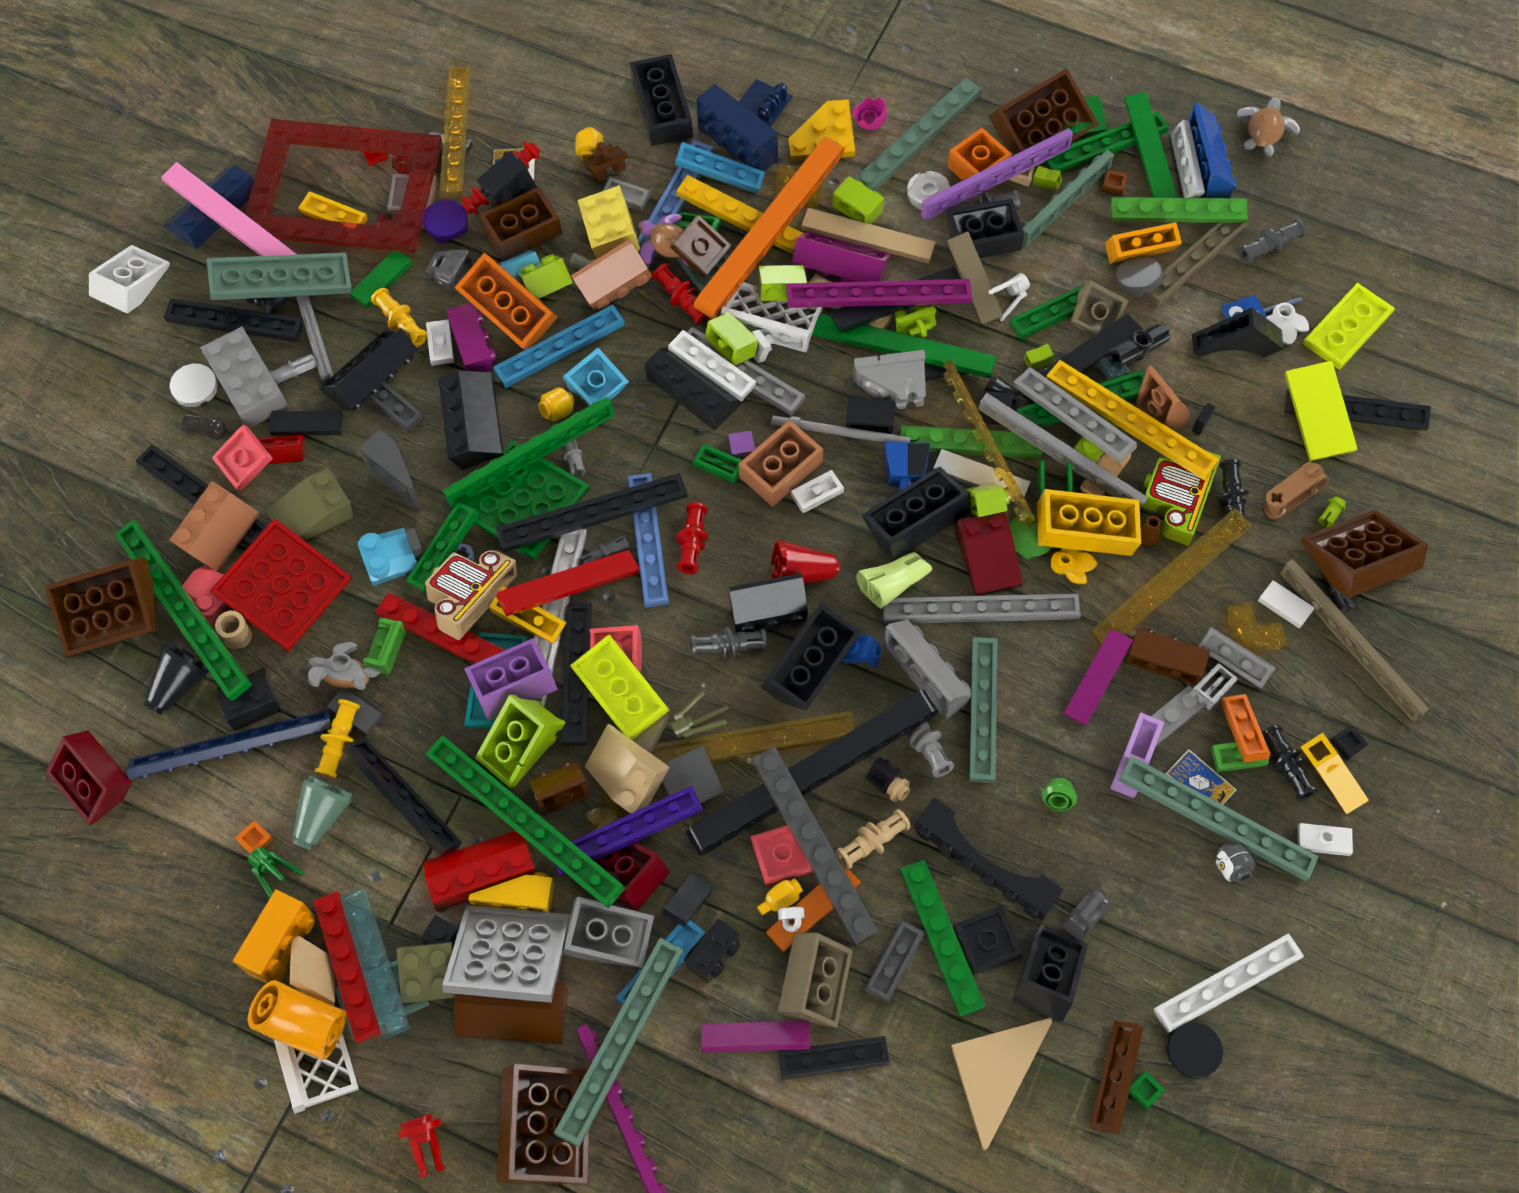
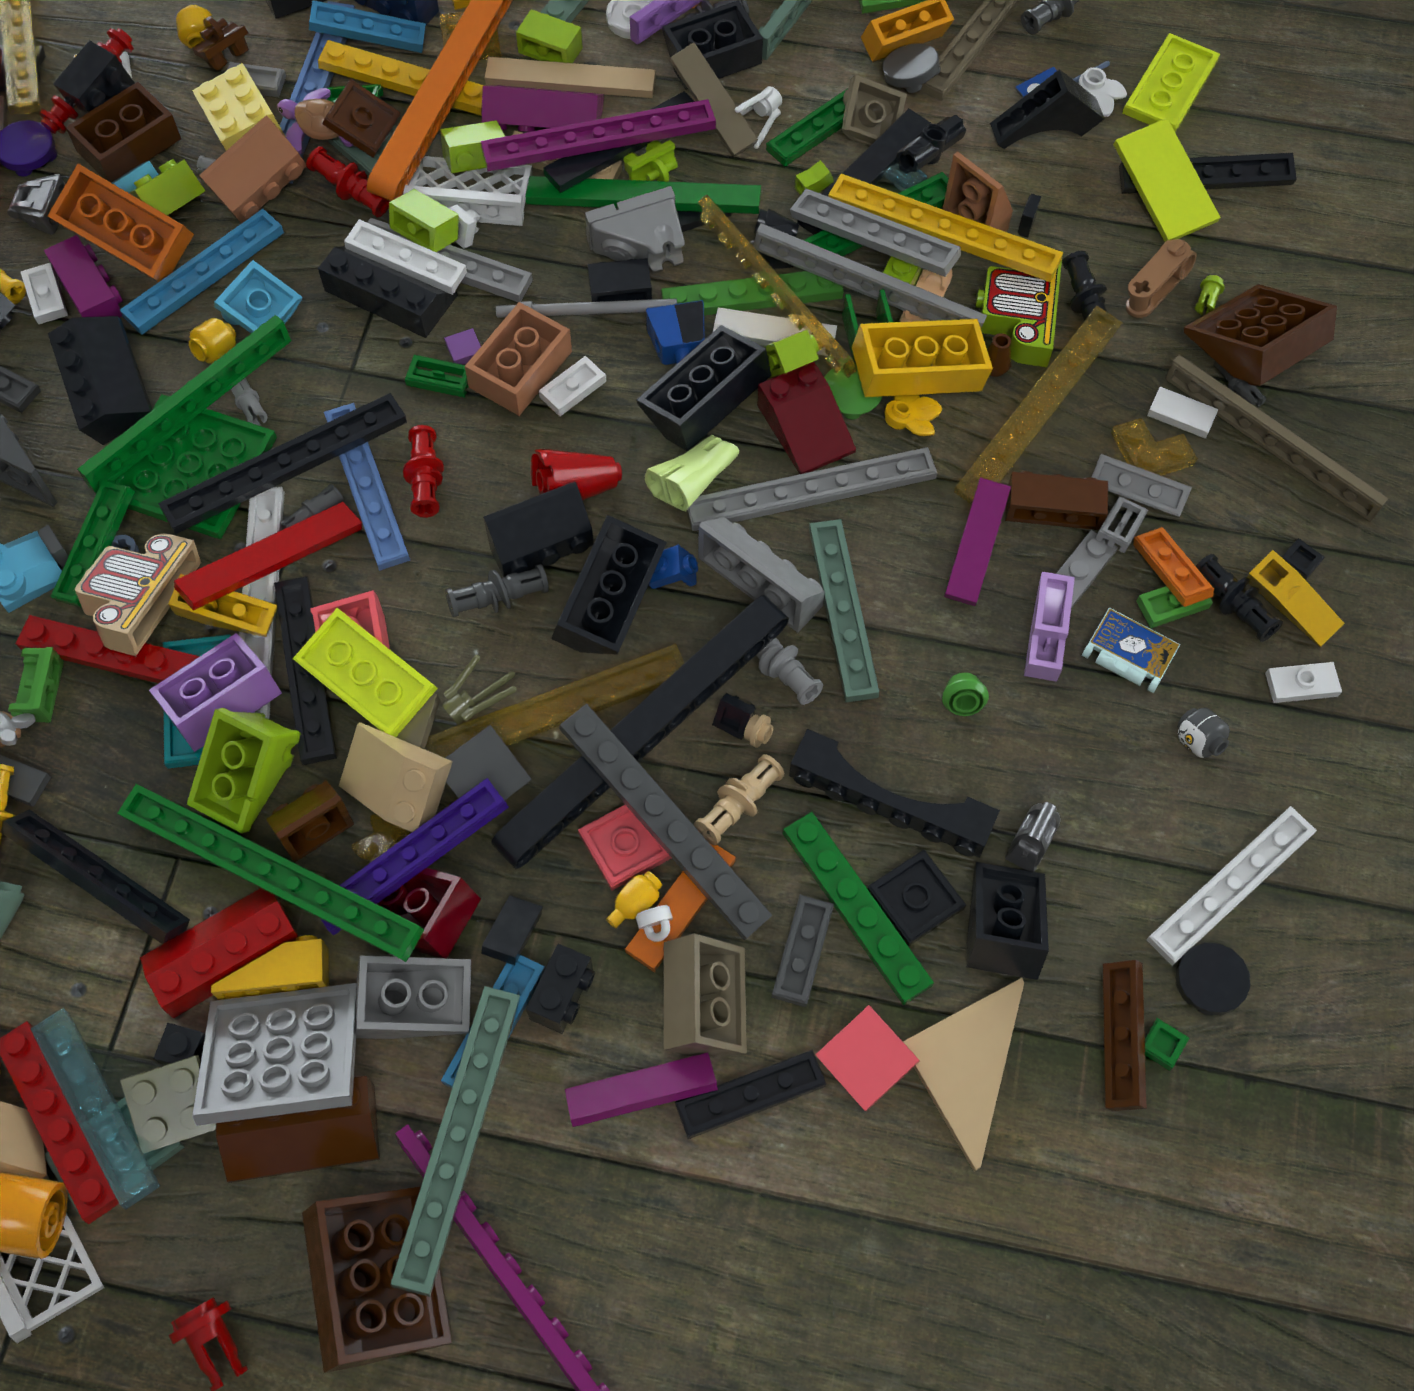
camera: 15 degrees left, 0 degrees up
sand green plate [1118,756,1319,881] -> none
none -> coral tile [815,1005,920,1111]

